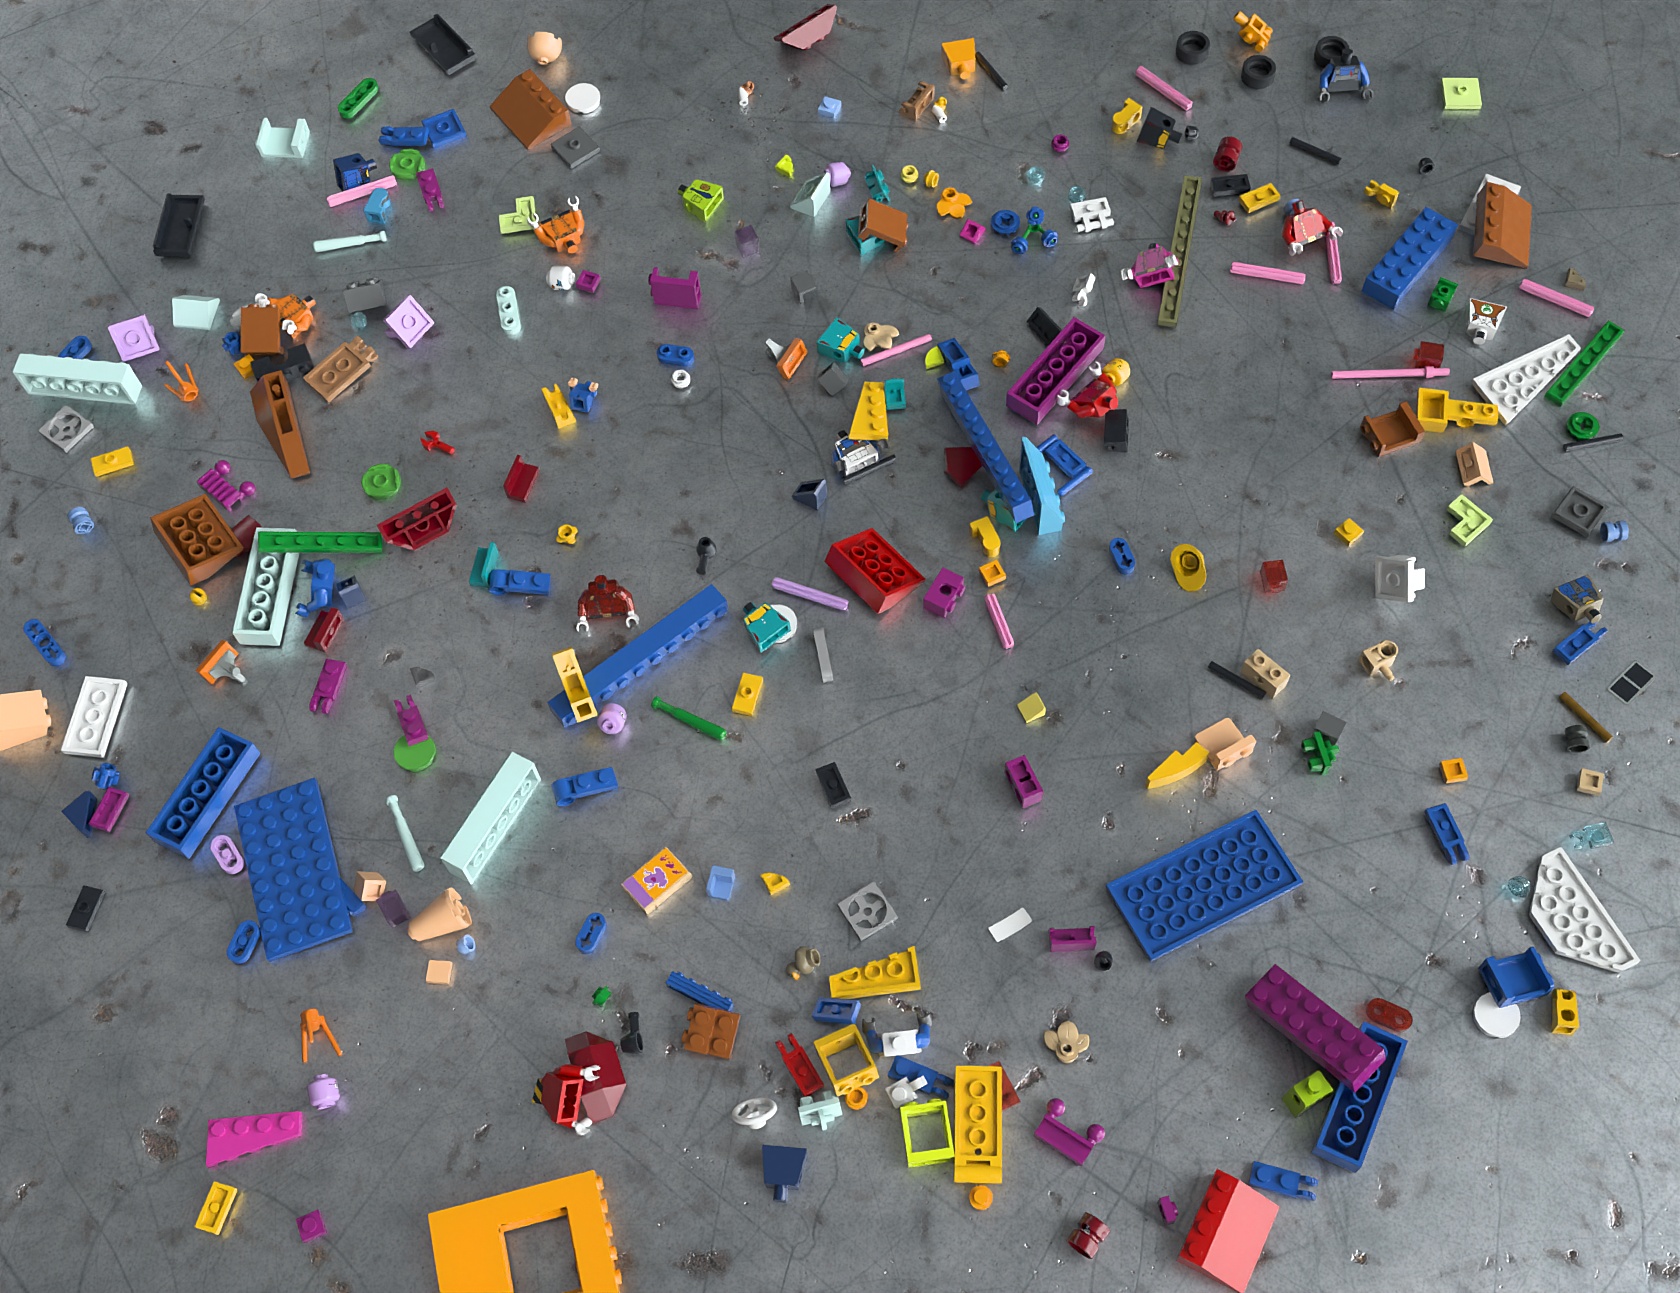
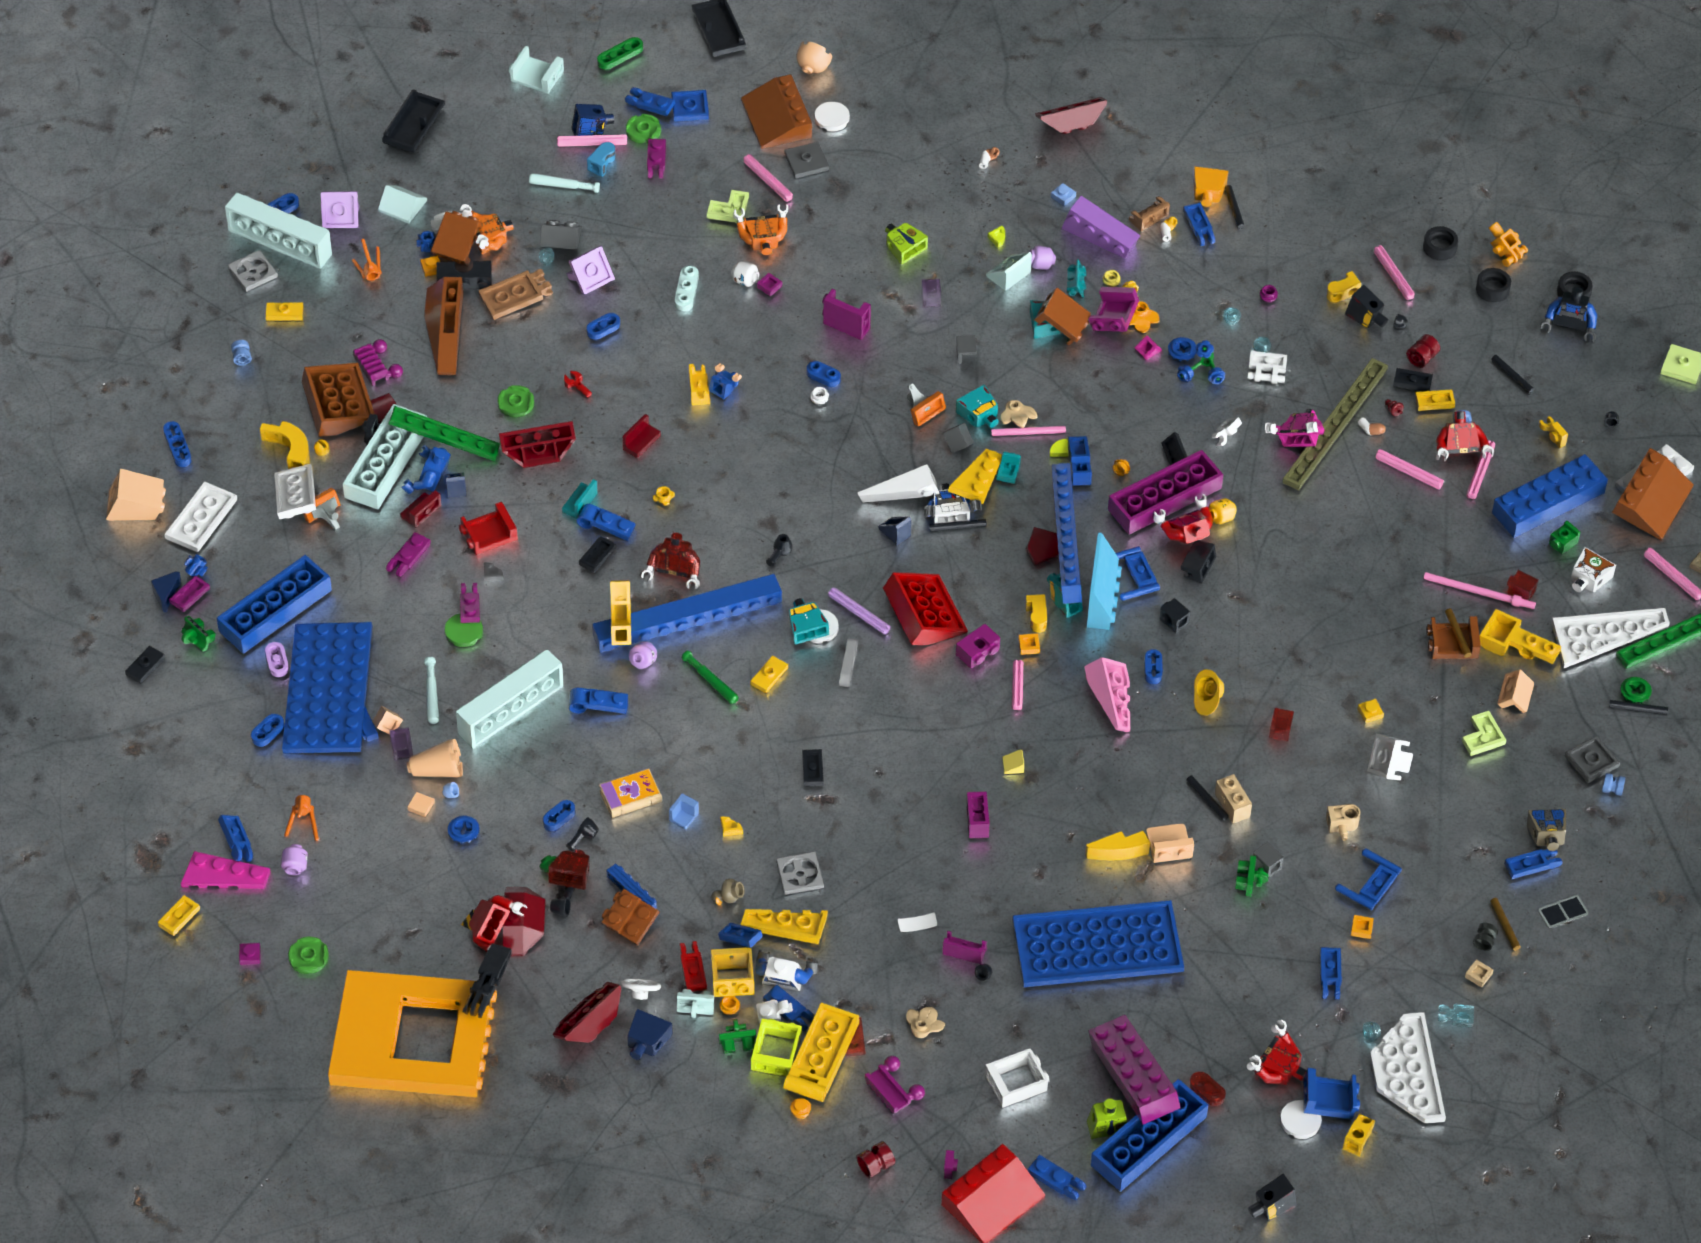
camera: 15 degrees right, 10 degrees down
none -> green hips [181,616,216,652]
none -> blue hinge [218,815,253,862]
none -> yellow arch [260,421,310,469]
none -> white plate [274,463,316,519]
none -> bright green tile [288,936,329,974]
none -> black plate [363,414,379,446]
none -> blue gear [448,816,479,845]
none -> red panel [459,502,518,555]
none -> black arm [462,943,512,1018]
none -> clear red torso [549,849,590,890]
none -> dark red wedge [553,981,621,1043]
none -> black bar [566,817,599,851]
none -> black plate [579,536,616,573]
none -> blue plate [587,313,620,340]
none -> green hips [718,1019,756,1054]
none -> bright pink axle [743,154,793,202]
none -> white wedge [857,464,938,503]
none -> white window [985,1048,1049,1108]
none -> medium lavender wedge [1061,196,1140,259]
none -> bright pink wedge [1084,657,1130,732]
none -> magenta panel [1088,287,1139,332]
none -> black brick [1160,598,1191,633]
none -> blue hinge [1183,203,1216,246]
none -> red torso [1246,1020,1307,1085]
none -> black torso [1248,1173,1297,1220]
none -> blue plate [1335,848,1402,911]
none -> arm [1358,418,1386,436]
none -> pearl gold bar [1445,608,1472,658]

